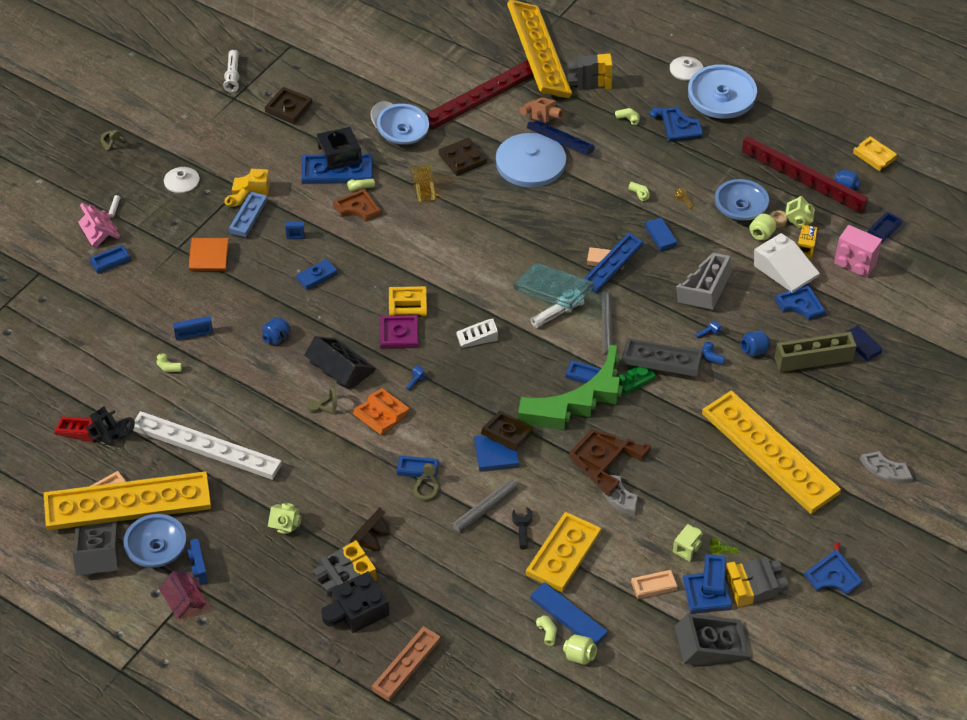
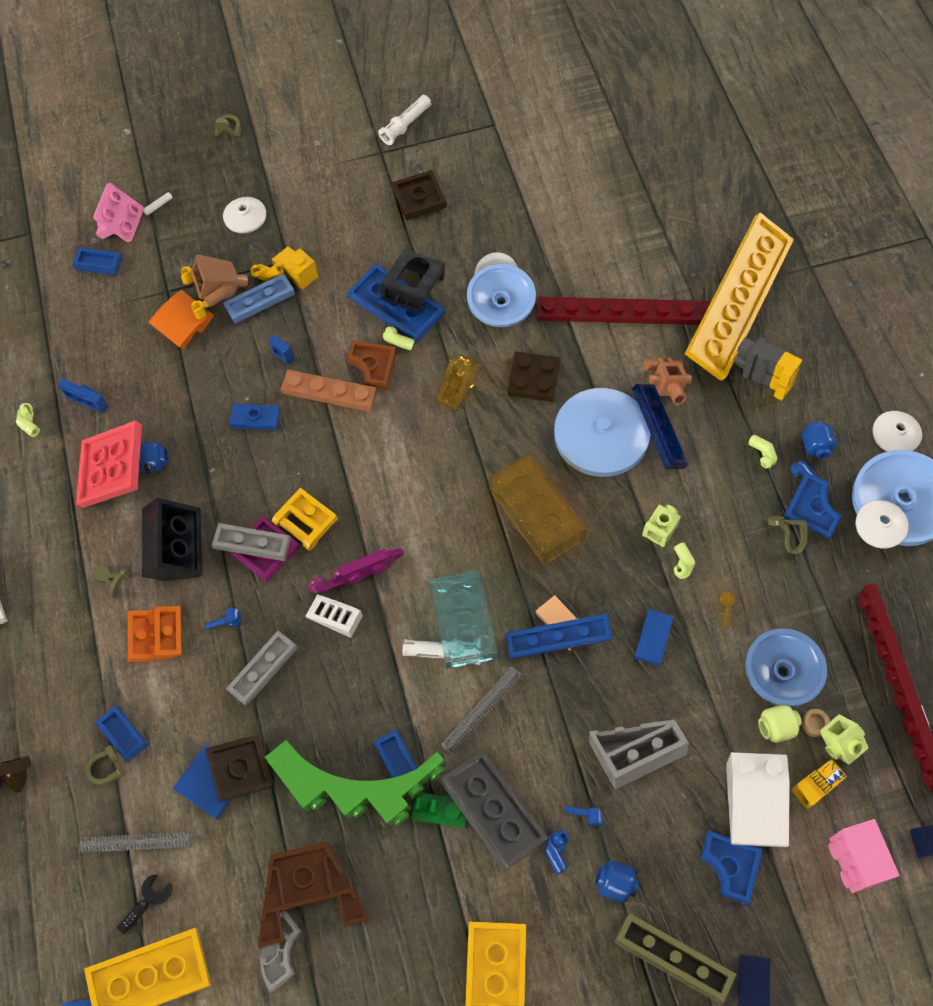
camera: 45 degrees right, 15 degrees up
none -> coral plate [76,421,142,508]
none -> medium nougat torso [181,255,248,319]
none -> light grey tile [212,523,291,561]
none -> light grey tile [226,630,298,707]
none -> nougat plate [281,369,377,412]
none -> magenta plate [308,548,404,593]
none -> clear yellow brick [489,453,586,565]
none -> yellowish green brick [642,504,681,547]
none -> olive piece [768,516,808,555]
none -> blue head [802,421,837,459]
none -> white dish [856,500,909,549]

